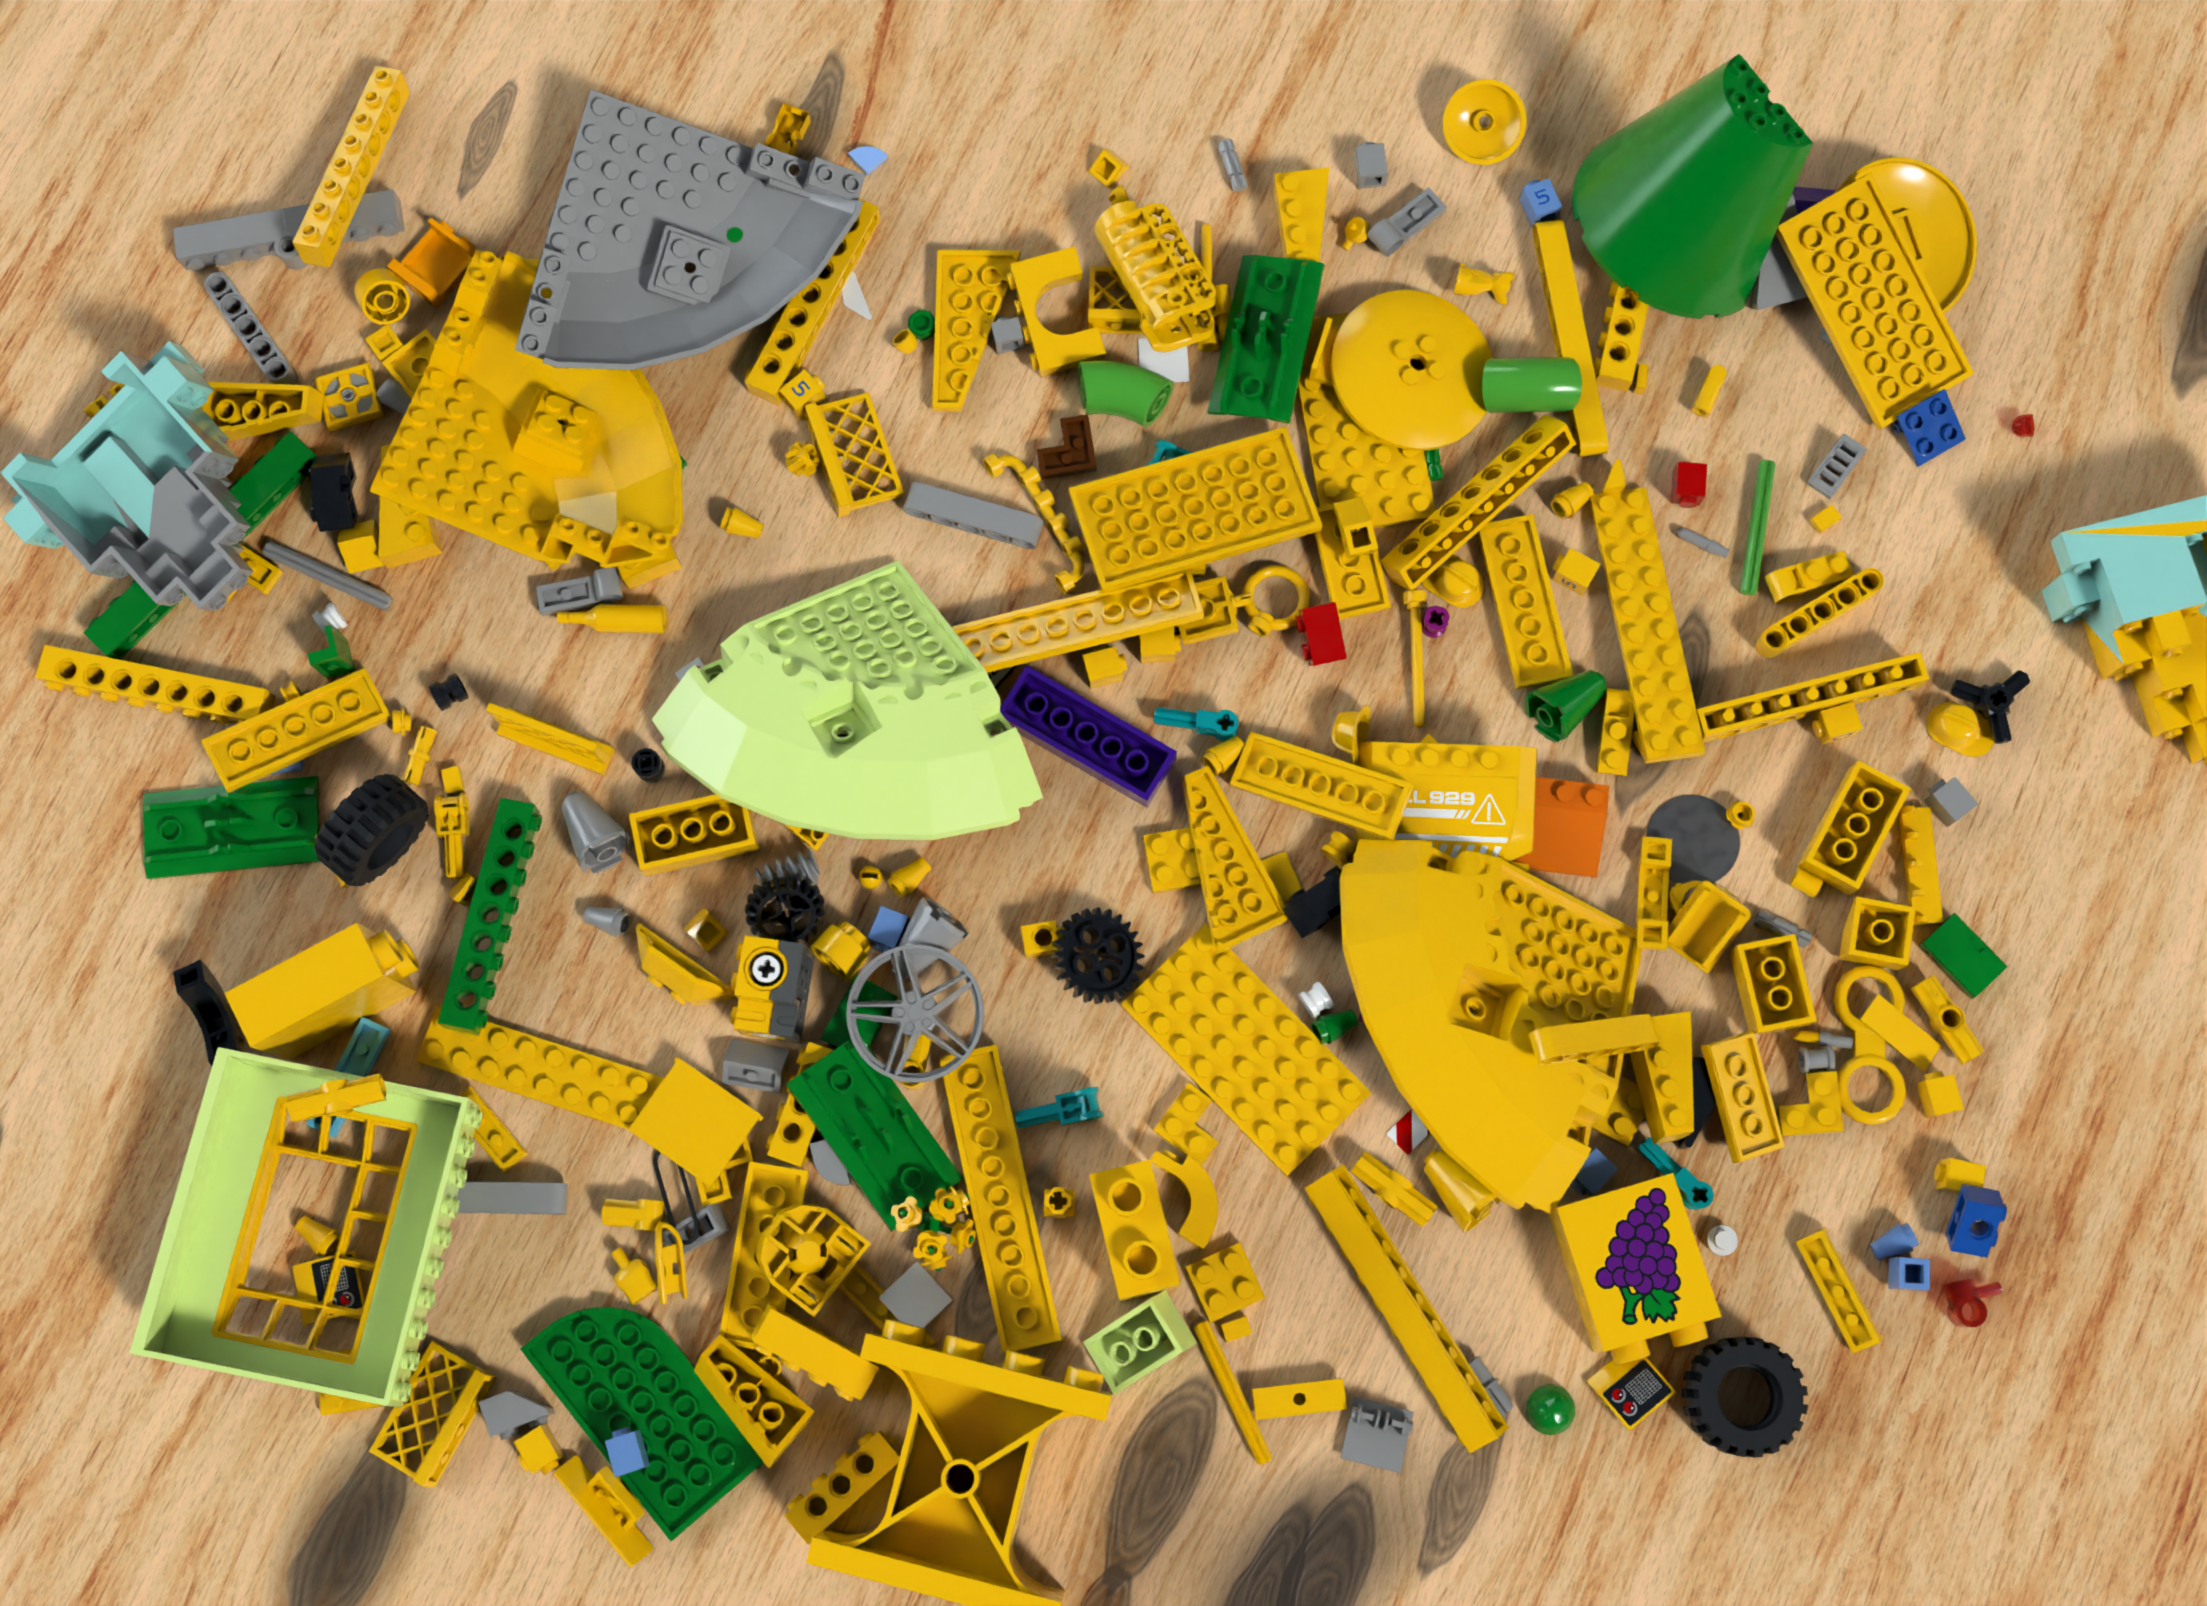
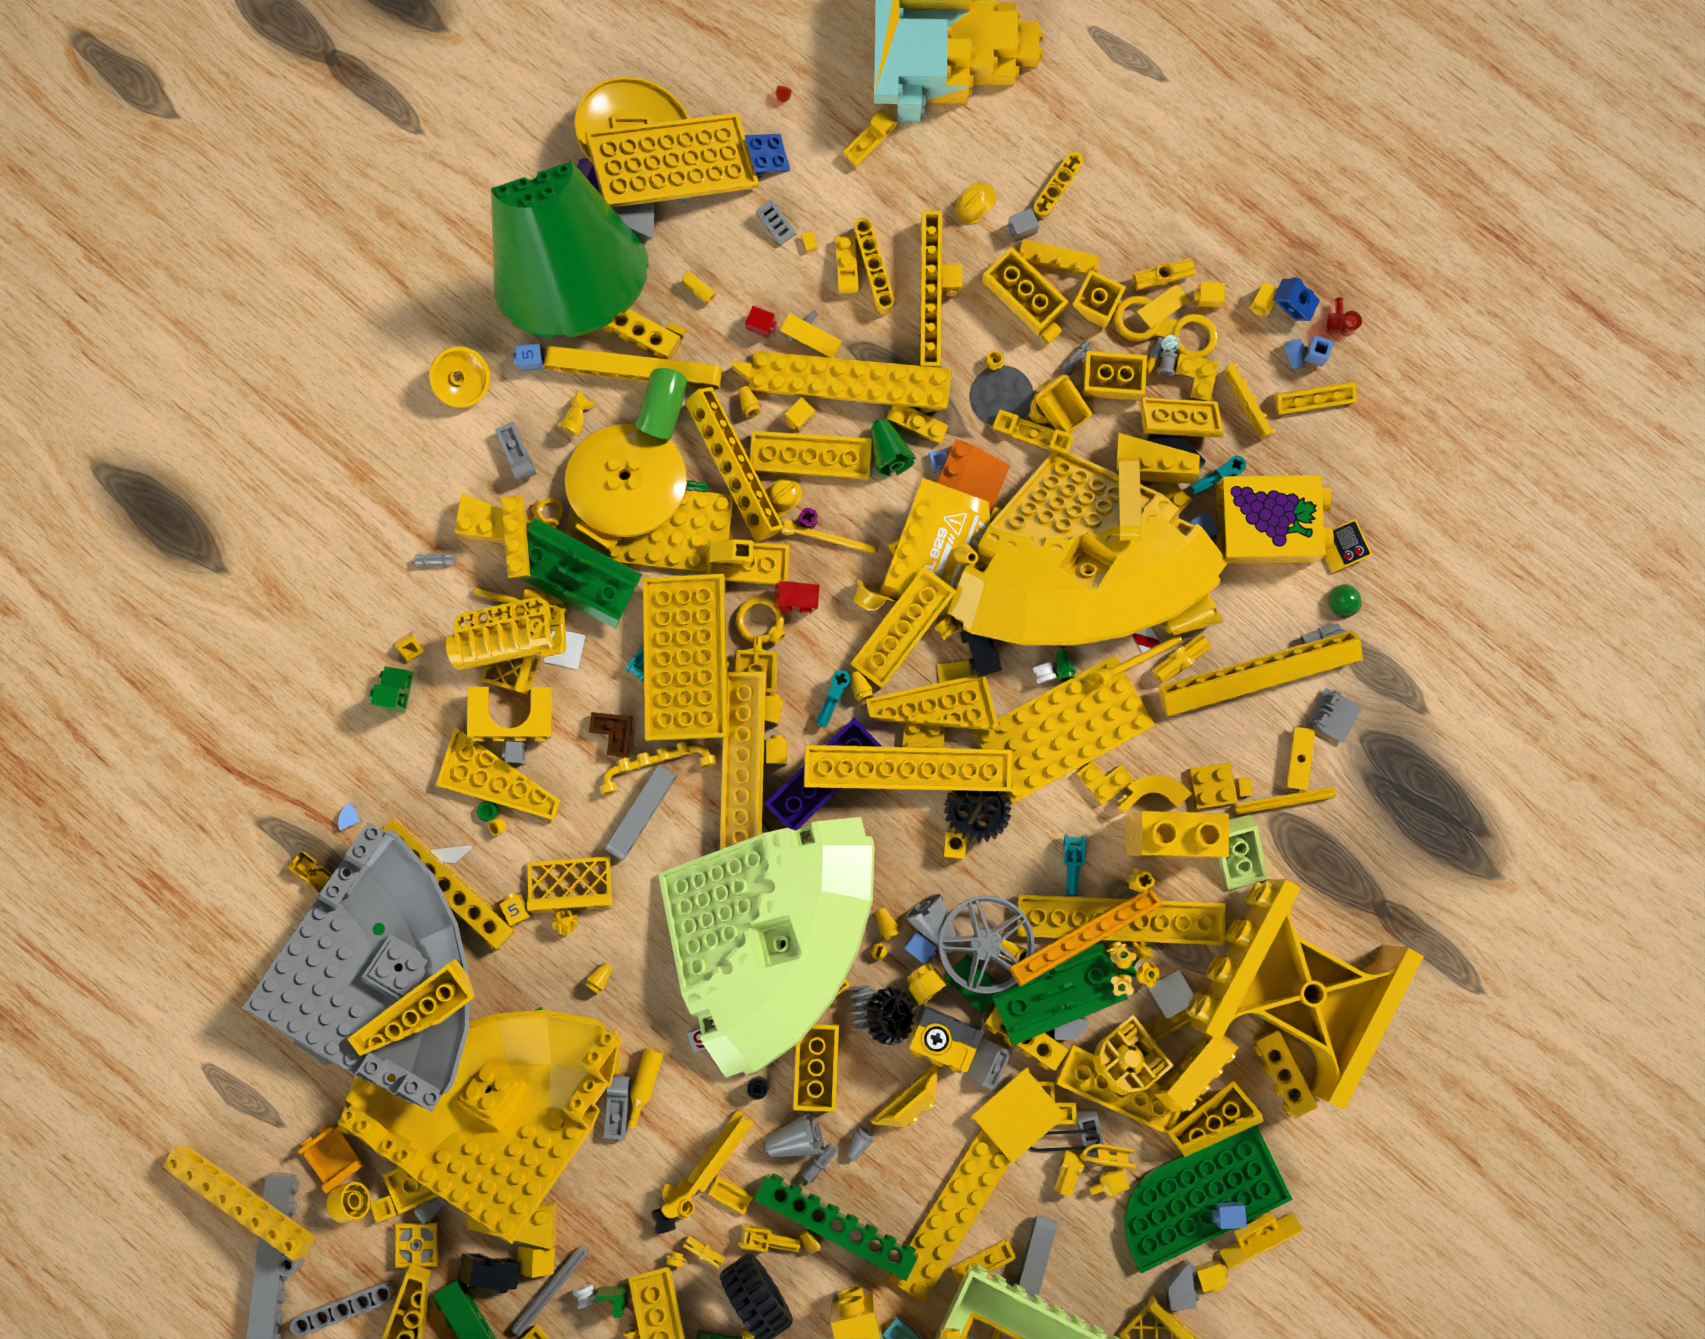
camera: 80 degrees left, 5 degrees up
yellow piece [441,765,466,796] -> none
yellow slope [684,908,728,952] -> none
bright green brick [1078,361,1174,427] -> none
yellow hinge [1109,185,1130,206] -> none
yellow piece [1341,217,1371,251] -> none
light grey brick [1354,142,1388,189] -> none
black tyre [1682,1337,1808,1458] -> none
white plate [1707,1225,1738,1256] -> none
bright green axle [1740,460,1775,596] -> none
green piece [1919,913,2008,999] -> none
black bush [1951,670,2030,744] -> none
none -> yellow wedge [347,958,475,1056]
none -> green brick [369,666,413,712]
none -> yellow plate [501,495,530,579]
none -> yellow piece [532,498,563,528]
none -> yellow plate [661,1177,695,1219]
none -> yellow tile [707,1175,755,1216]
none -> yellow tile [780,313,842,358]
none -> light grey axle [802,1143,837,1183]
none -> yellow plate [804,745,1012,791]
none -> yellow plate [843,109,897,168]
none -> light blue tile [928,448,948,473]
none -> yellow cone [954,544,978,564]
none -> light orange tile [1009,887,1163,987]
none -> yellow beam [1033,151,1083,219]
none -> yellow piece [1095,636,1183,686]
none -> light aqua plate [1161,334,1180,352]
none -> yellow hinge [1223,363,1276,441]

